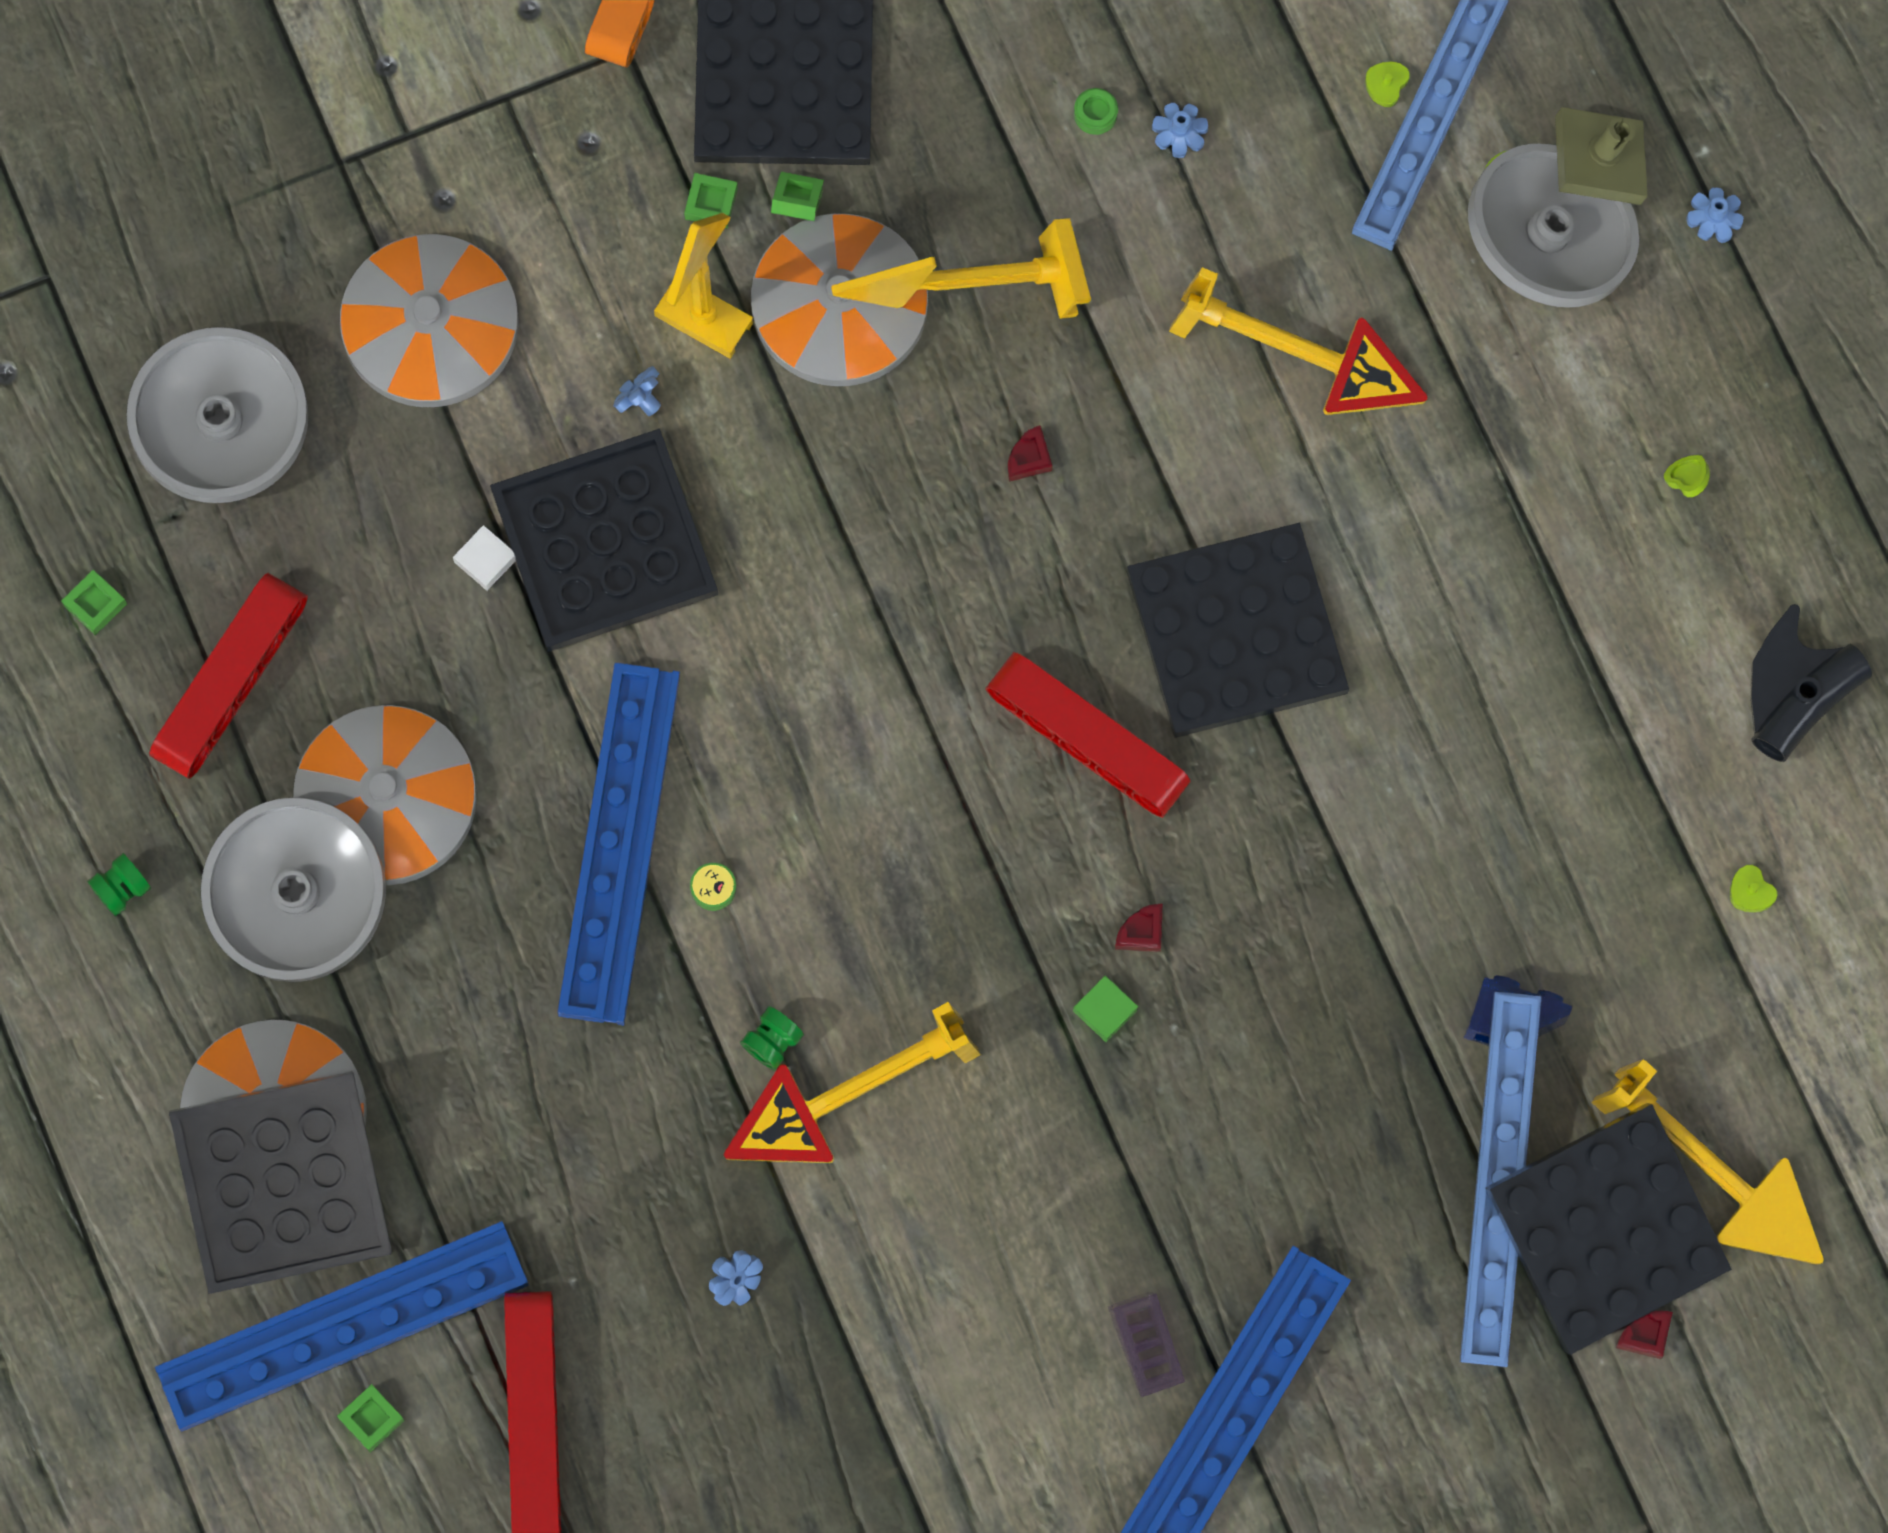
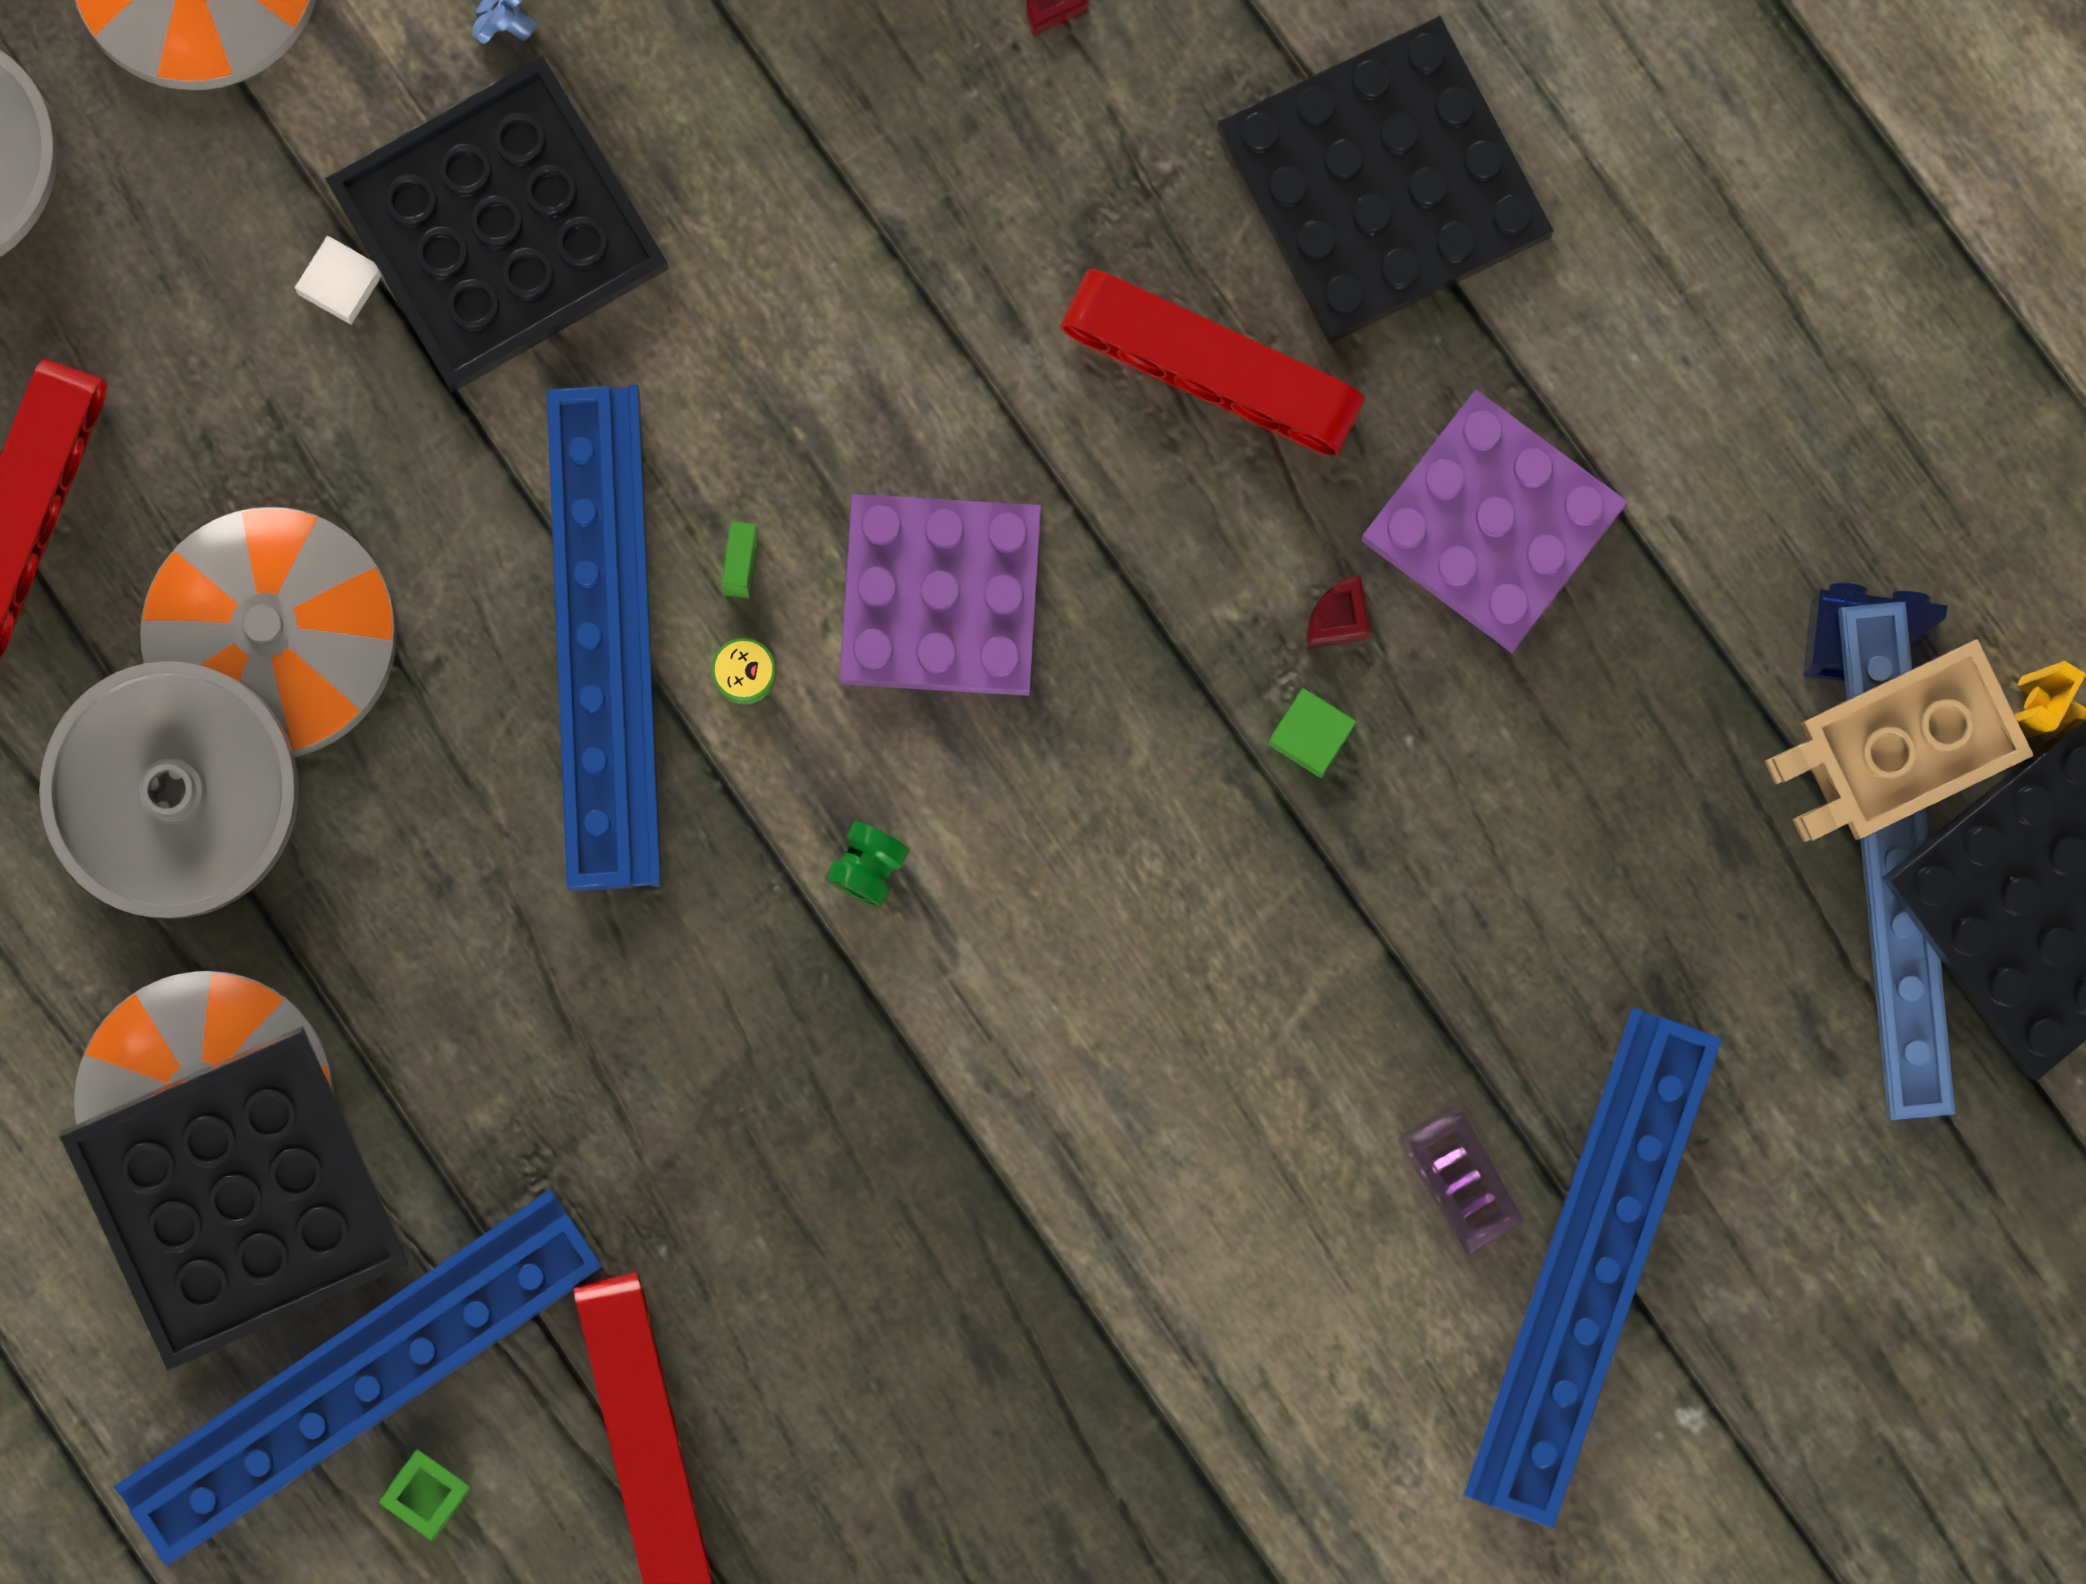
camera: 10 degrees left, 5 degrees up
medium blue plant [709,1250,763,1306] -> none
piece [724,1002,981,1163] -> none
none -> bright green tile [721,521,759,599]
none -> medium lavender plate [839,494,1041,696]
none -> medium lavender plate [1361,389,1628,653]
none -> tan tile [1764,639,2034,842]

